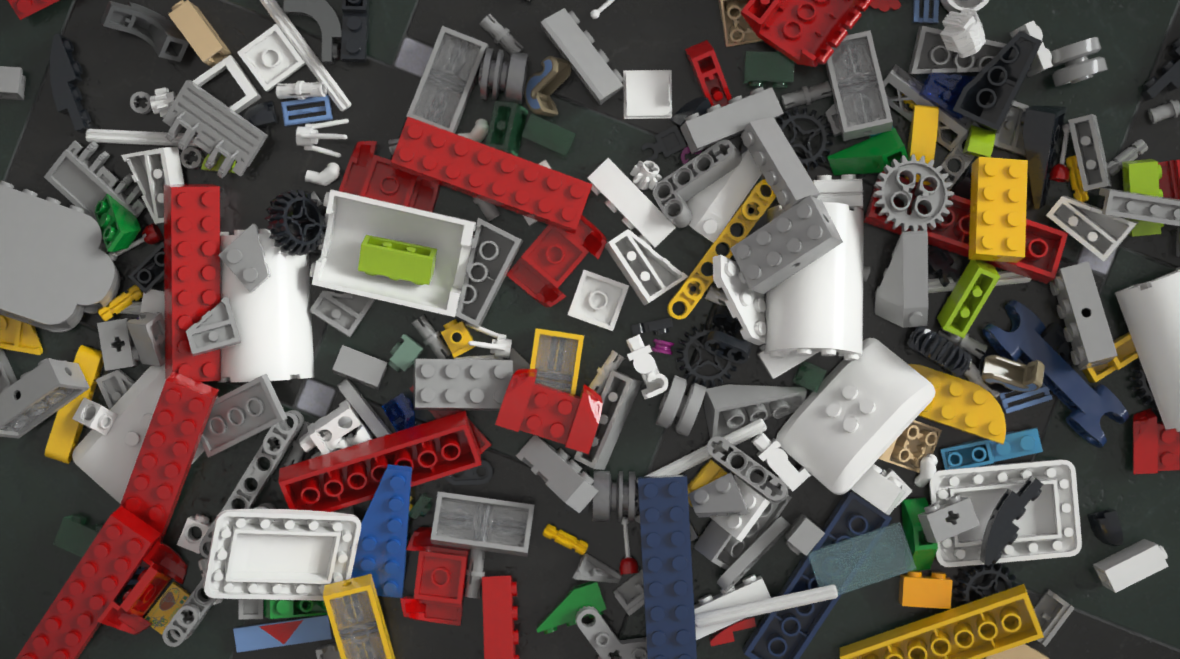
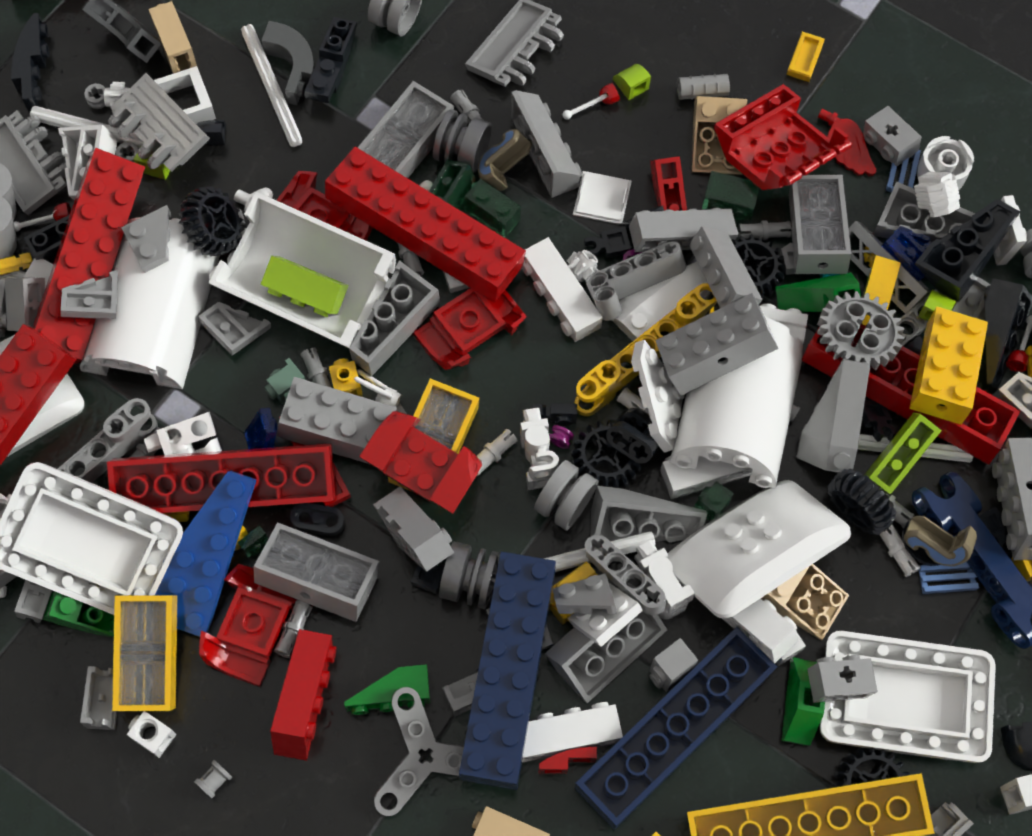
camera: 15 degrees right, 20 degrees down
green slope [94,194,141,252] -> none
light grey plate [200,374,288,458] -> none
medium blue tile [233,615,333,653] -> none
white plate [237,24,306,92] -> none
white pin [276,80,327,100] -> none
medium blue tile [281,95,333,127] -> none
white plant [296,119,349,158] -> none
light grey hinge [332,345,388,390] -> none
light grey beam [337,378,392,438] -> none
yellow axle [543,524,588,555] -> none
white plate [568,270,629,331] -> none
light grey tile [572,553,623,583] -> none
light grey brick [574,370,642,470] -> none
white wedge [605,229,689,306] -> none
hinge [619,516,639,574] -> none
white axle [695,584,838,628] -> none
light grey beam [717,516,791,592] -> none
clear light blue tile [808,522,916,595] -> none
light orange brick [899,571,952,609] -> none
yellow plate [908,364,1006,445] -> none
white arm [914,454,938,488] -> none
dark azure slope [940,427,1043,470] -> none
black slope [980,476,1044,566] -> none

